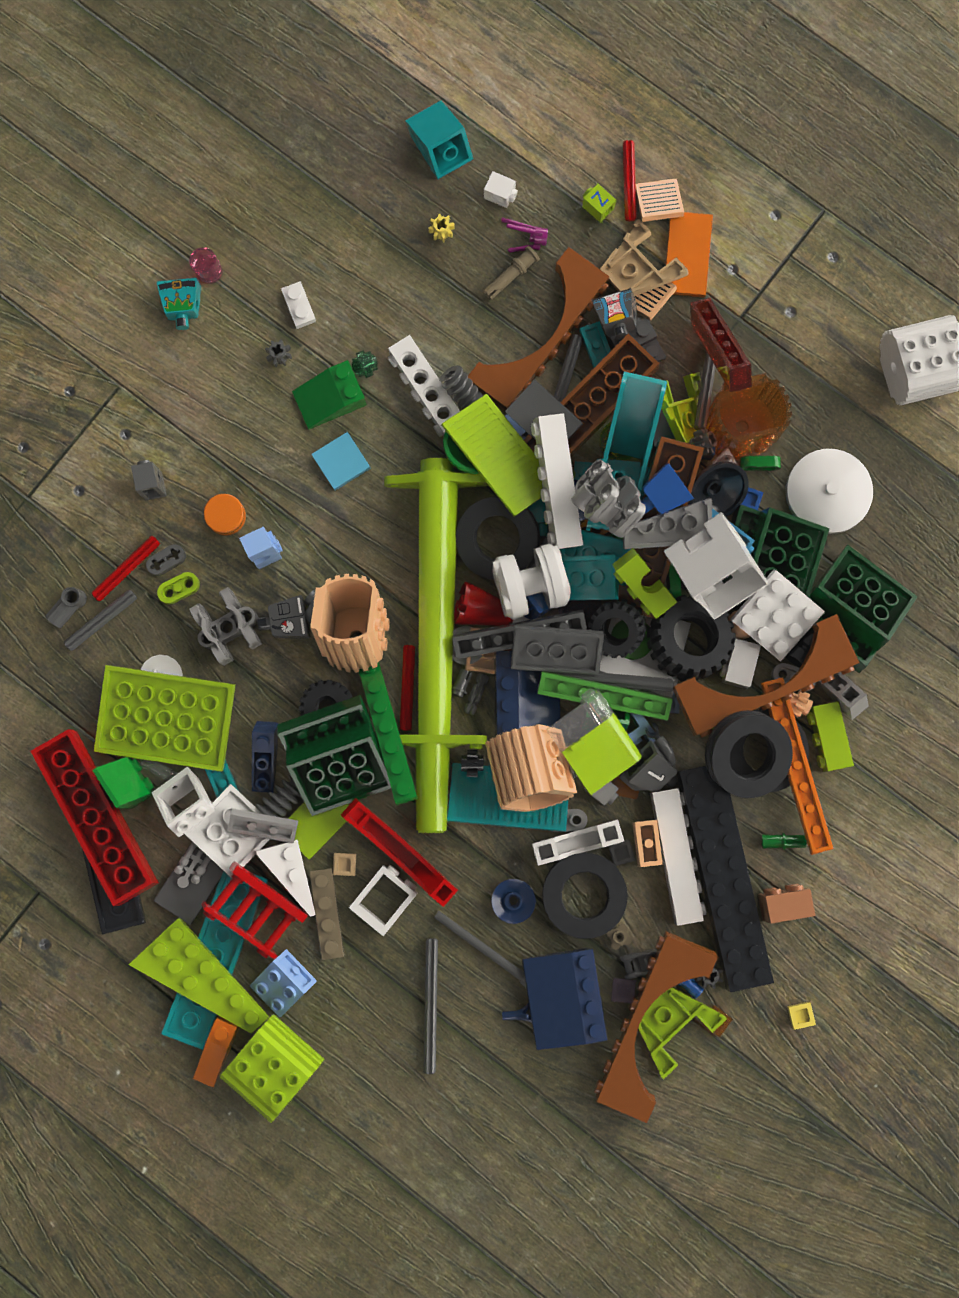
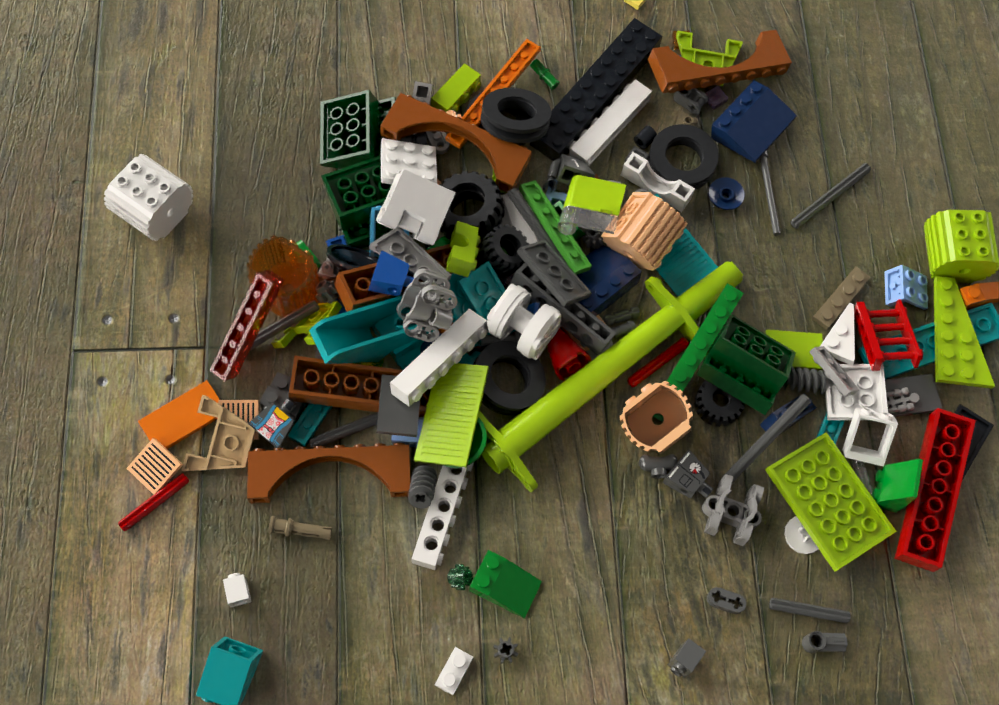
camera: 140 degrees left, 15 degrees down
red axle [91,536,160,601] -> none
lime plate [157,572,200,604] -> none
orange head [204,494,246,536] -> none
light blue arch [239,527,283,569] -> none
medium azure tile [312,432,371,491] -> none
tan tile [333,853,357,876] -> none
red arch [341,798,458,907] -> none
white window [349,865,418,936] -> none
light yellow gear [429,214,455,242] -> none
black gear [461,750,484,777] -> none
magenta plant [501,218,548,252] -> none
dark blue bar [502,1003,532,1023] -> none
lime brick [582,184,616,223] -> none
light nougat brick [632,820,663,867] -> none
white brick [720,639,761,689] -> none
nougat brick [758,884,816,924] -> none
white dish [786,449,873,534] -> none
none -> black piece [634,126,657,149]
none -> dark grey axle [722,394,811,483]

